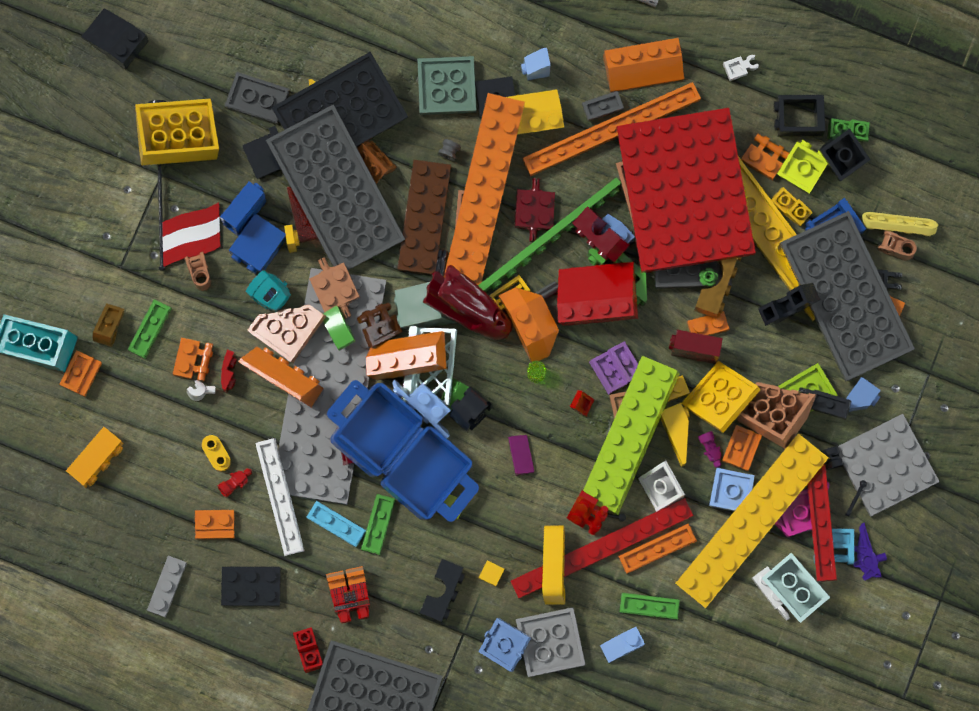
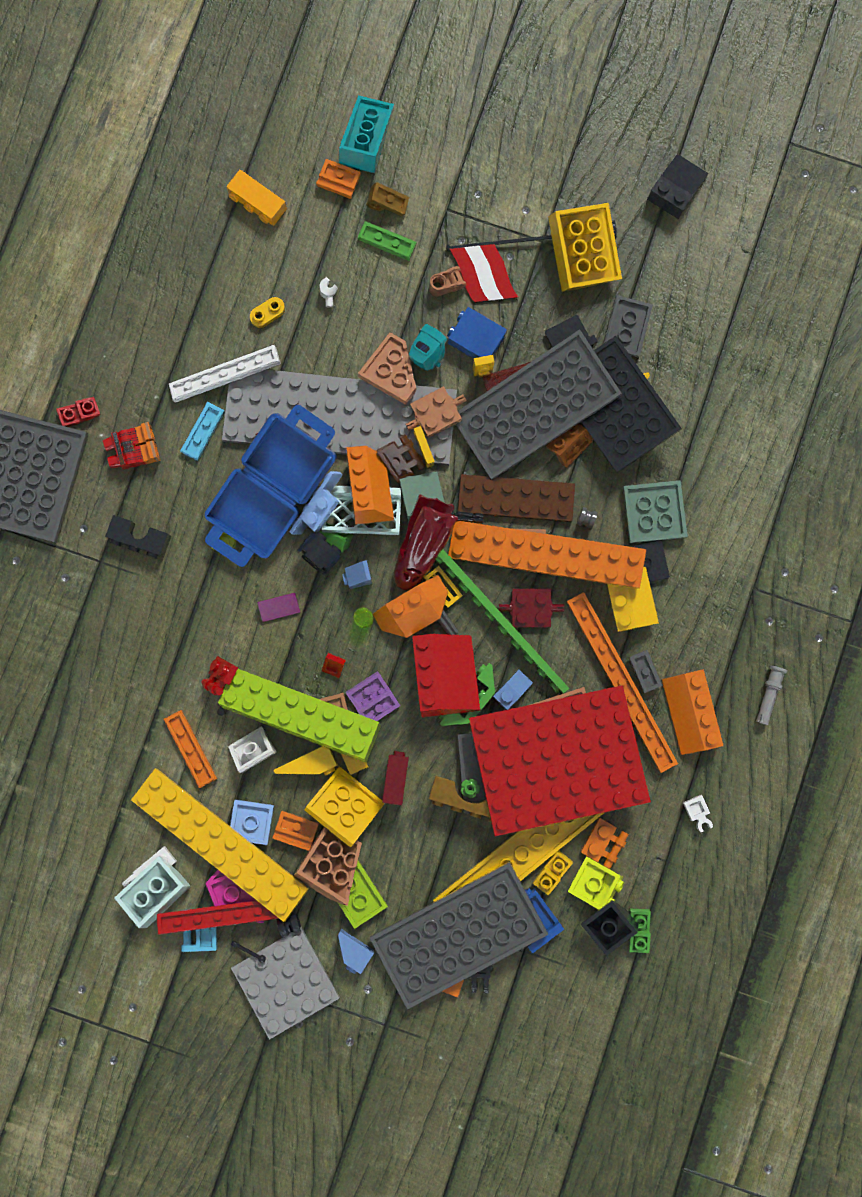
camera: 85 degrees right, 5 degrees up
light grey plate [147,556,187,618] -> none
orange plate [173,337,213,382] -> none
orange plate [195,510,235,539] -> none
red piece [217,468,252,498] -> none
blue brick [220,182,267,236] -> none
red slope [221,349,237,393] -> none
black plate [221,567,281,606] -> none
orange slope [238,347,324,408] -> none
bright green slope [323,306,356,351] -> none
bright green tile [361,494,396,555] -> none
medium blue plate [478,618,531,672] -> none
yellow tile [479,560,505,587] -> none
red plate [510,498,693,599] -> none
light grey plate [516,608,585,677] -> none
light blue slope [521,48,550,80] -> none
yellow beam [542,525,565,605] -> none
dark red arch [572,206,629,262] -> none
light blue slope [600,627,645,663] -> none
bright green tile [619,593,680,620] -> none
orange plate [687,311,729,336] -> none
magenta piece [698,431,722,468] -> none
black arch [758,283,821,326] -> none
black window [773,95,825,137] -> none
black hinge [799,387,852,420] -> none
dark purple piece [853,523,887,581] -> none
light yellow plate [861,212,938,236] -> none
nougat piece [878,231,917,261] -> none
none -> medium blue slope [342,560,372,589]
none -> yellow tile [413,426,435,468]

